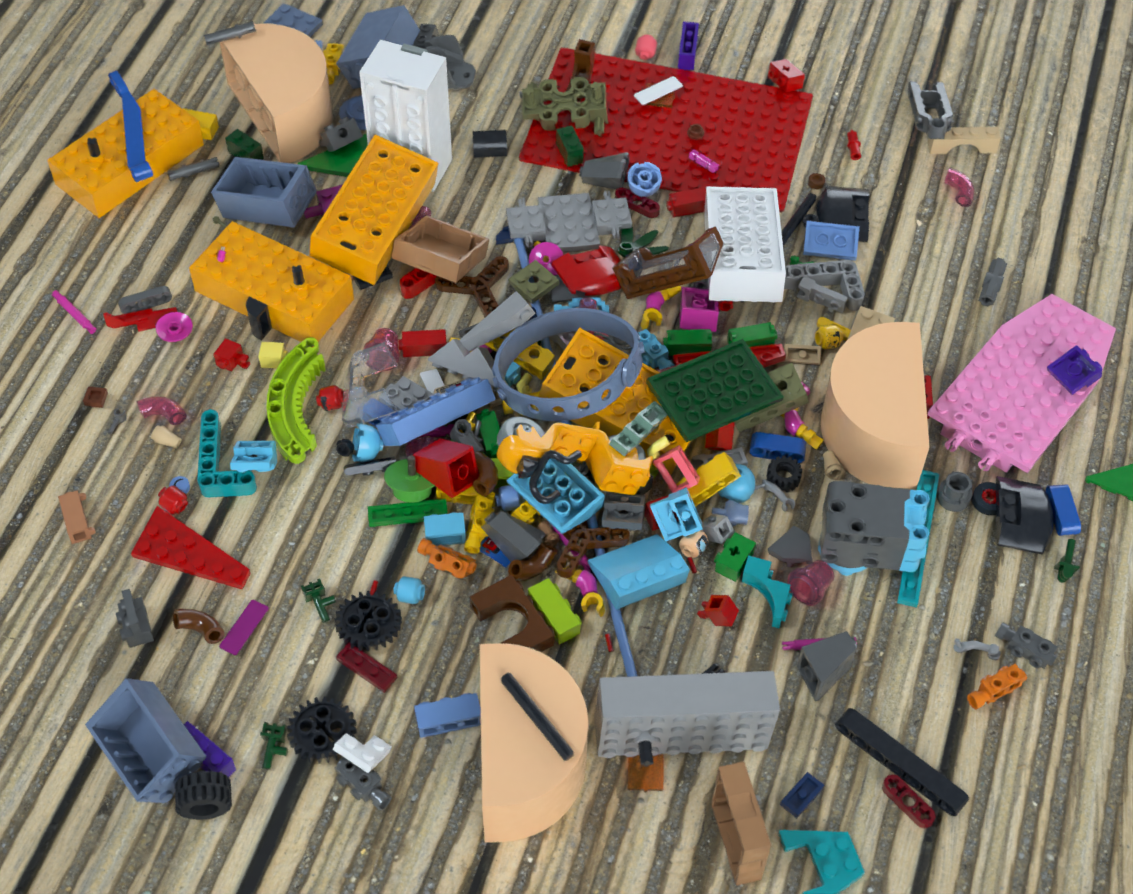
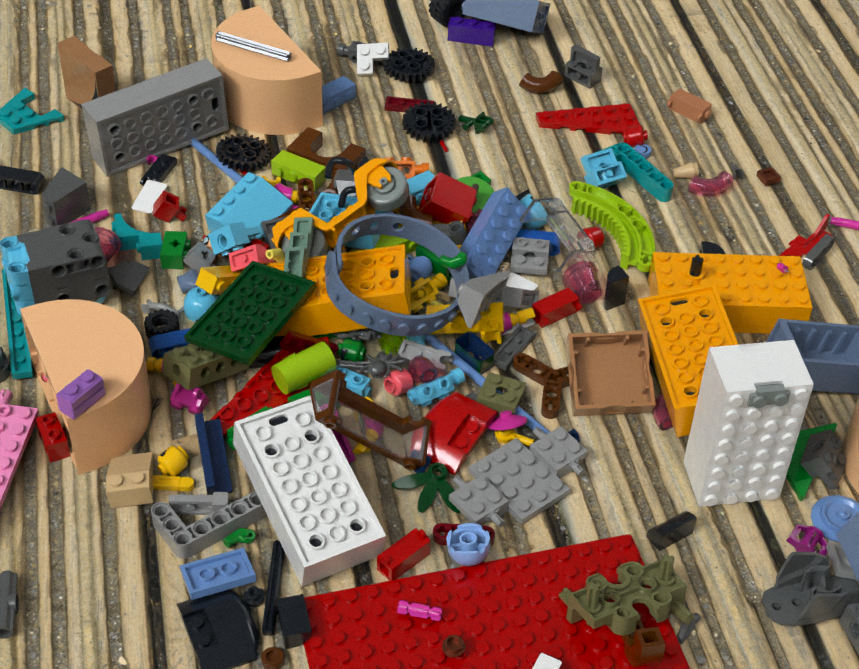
camera: 150 degrees right, 10 degrees down
dark pink dish [156,312,193,342] -> none
red brick [213,338,250,372] -> none
magenta piece [219,600,269,655] -> none
light yellow brick [259,342,288,368] -> none
dark green arm [260,722,288,770] -> none
medium azure head [394,576,425,604] -> none
dark green brick [556,125,584,167] -> none
dark grey slope [579,152,630,190] -> none
dark blue plate [780,772,825,819] -> none
none -> medium lavender brick [56,369,106,420]
none -> white sticker [131,180,167,213]
none -> dark blue panel [195,413,232,495]
none -> black gear [216,134,272,172]
none -> lime piece [271,341,337,395]
none -> black brick [276,594,312,650]
none -> green arm [438,252,467,269]
none -> black brick [603,265,629,311]

